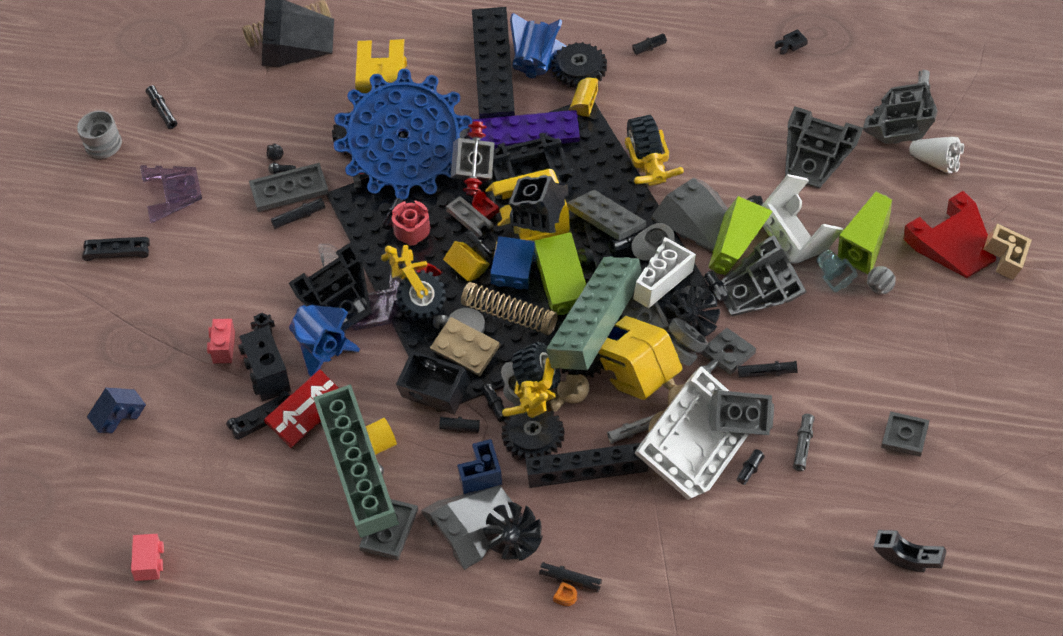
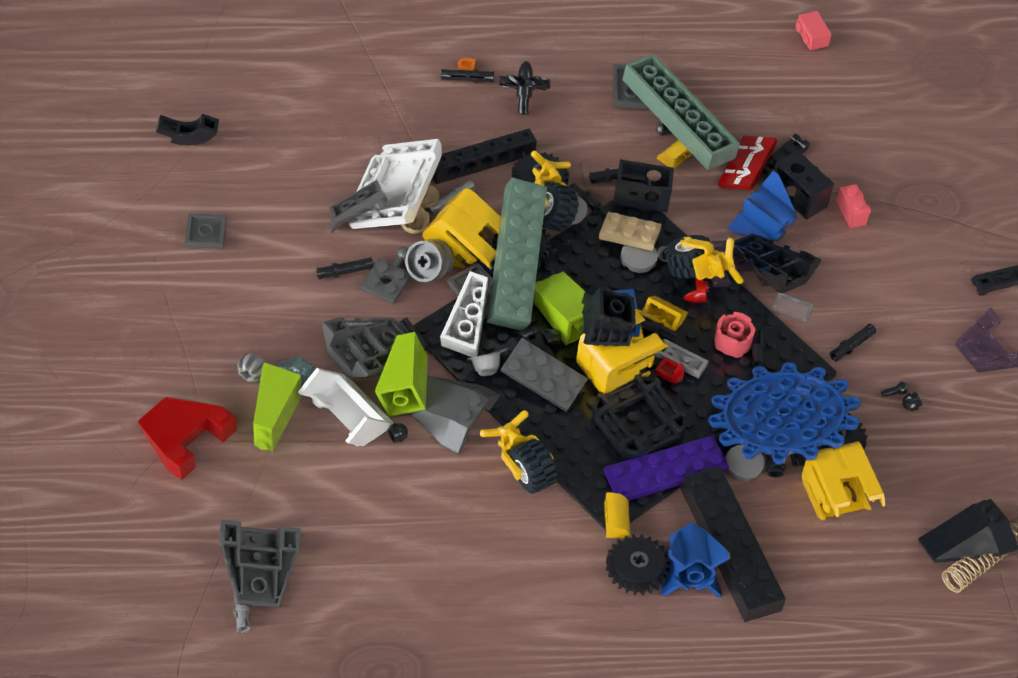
camera: 155 degrees right, 0 degrees up
dark blue brick [87,387,146,433] -> none
dark grey plate [249,163,329,212] -> none
black gear [250,312,275,334] -> none
dark grey wedge [421,485,513,570] -> none
light grey brick [451,121,494,196] -> none
dark blue brick [457,439,503,494] -> none
tan piece [461,282,557,336] -> none
black axle [632,33,667,55] -> none
black piece [665,286,720,339] -> none
black axle [737,449,765,485] -> none
black plate [775,29,808,55] -> none
dark grey wedge [785,106,863,189] -> none
dark grey pin [793,413,815,471] -> none
white cone [909,137,964,173] -> none
tan brick [983,224,1032,280] -> none

